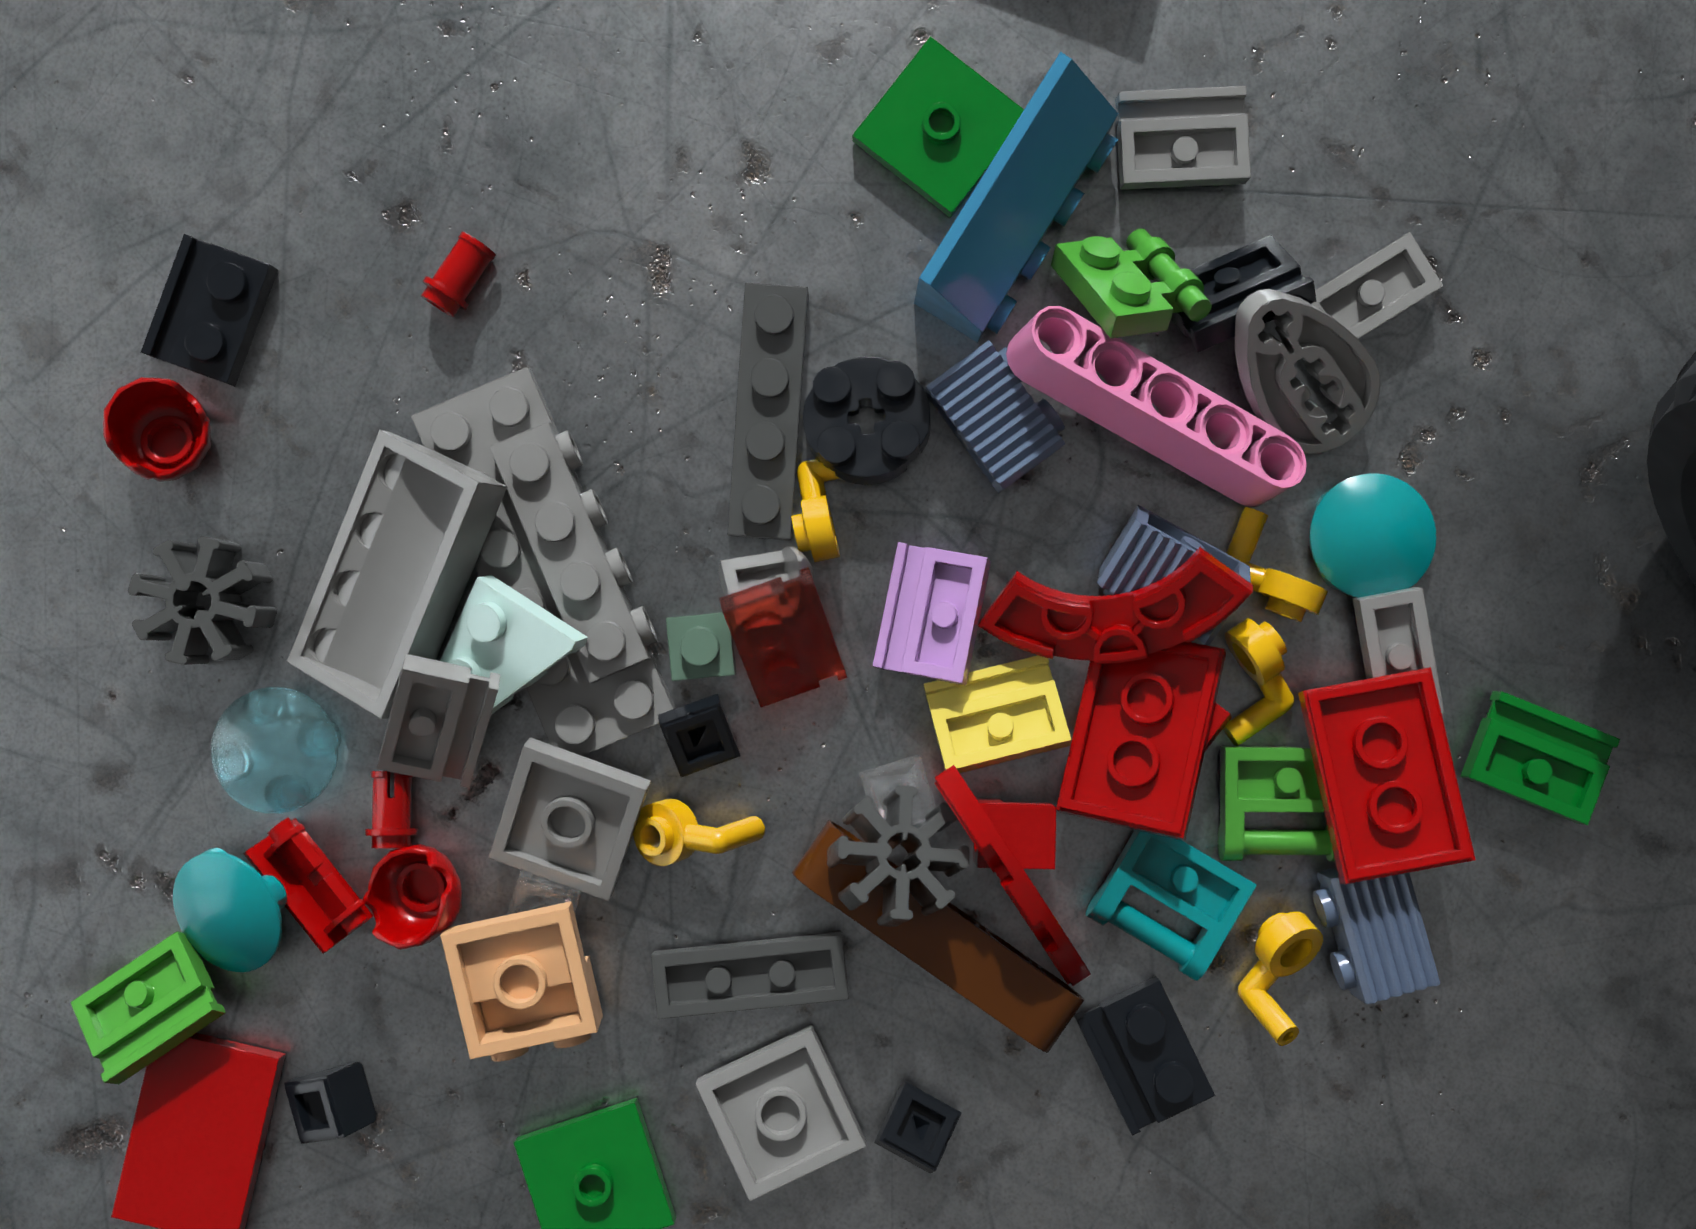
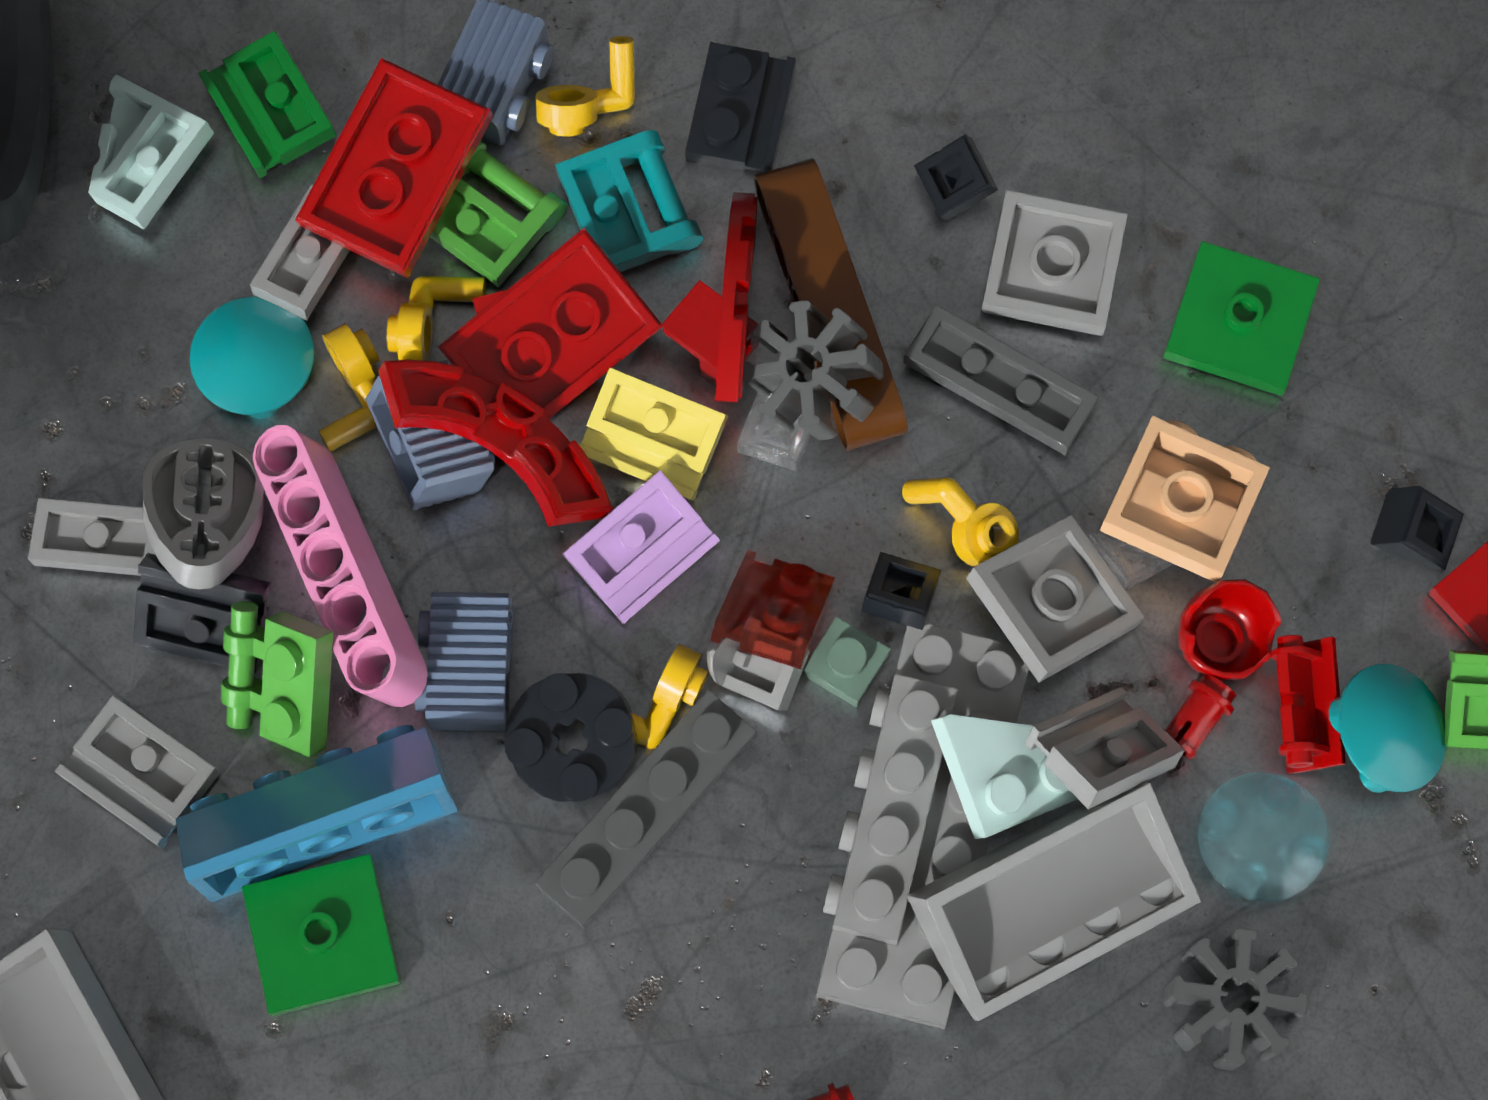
camera: 140 degrees left, 15 degrees down
none -> light aqua wing [88,74,214,229]

